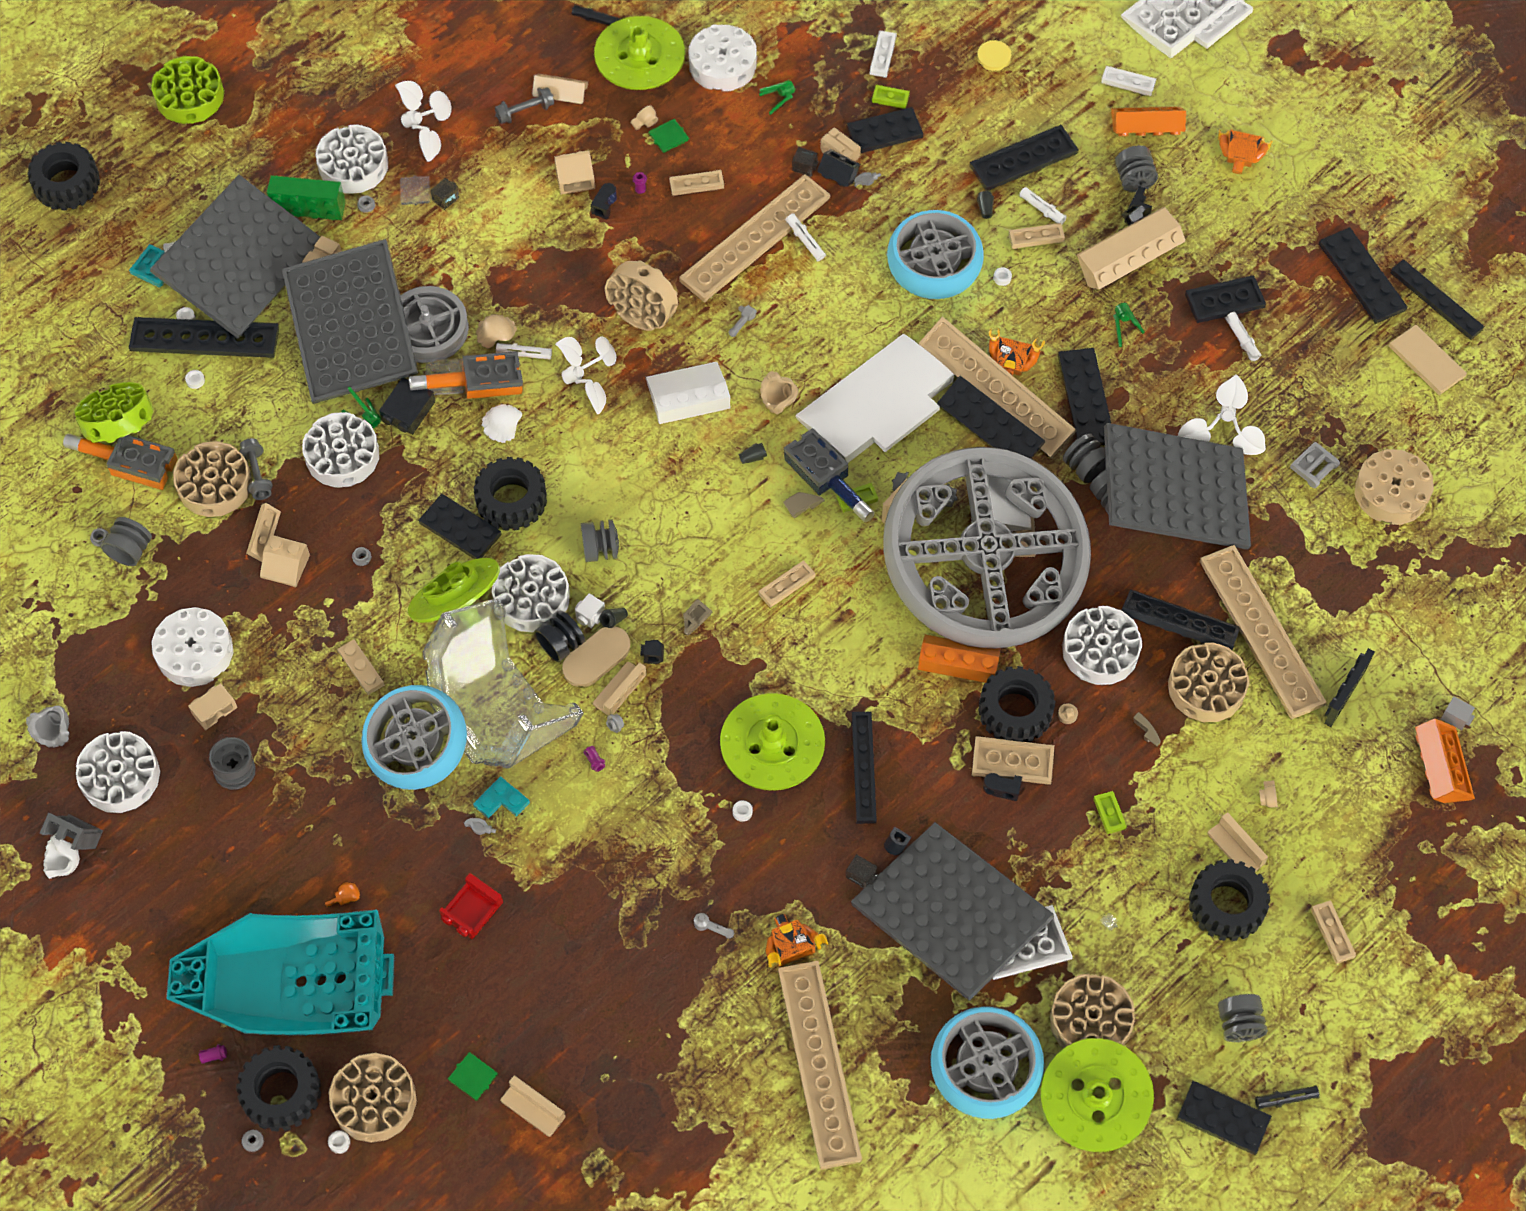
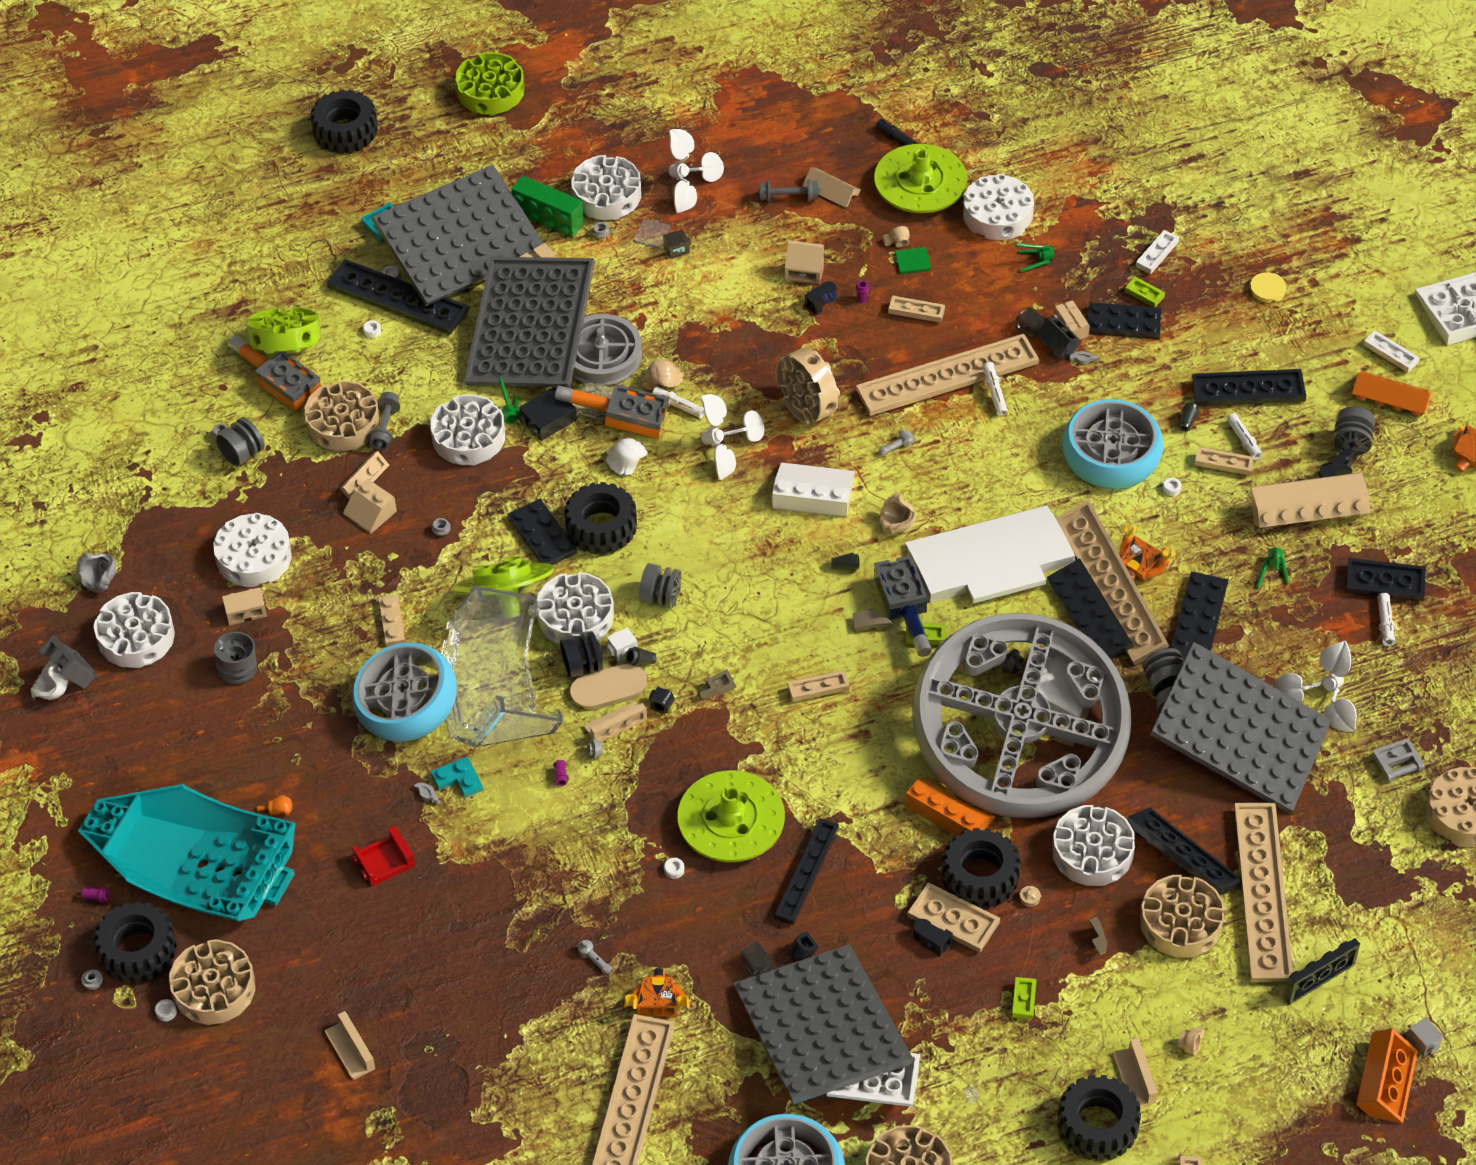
camera: 25 degrees right, 10 degrees down
green piece [448,1052,498,1101] -> none

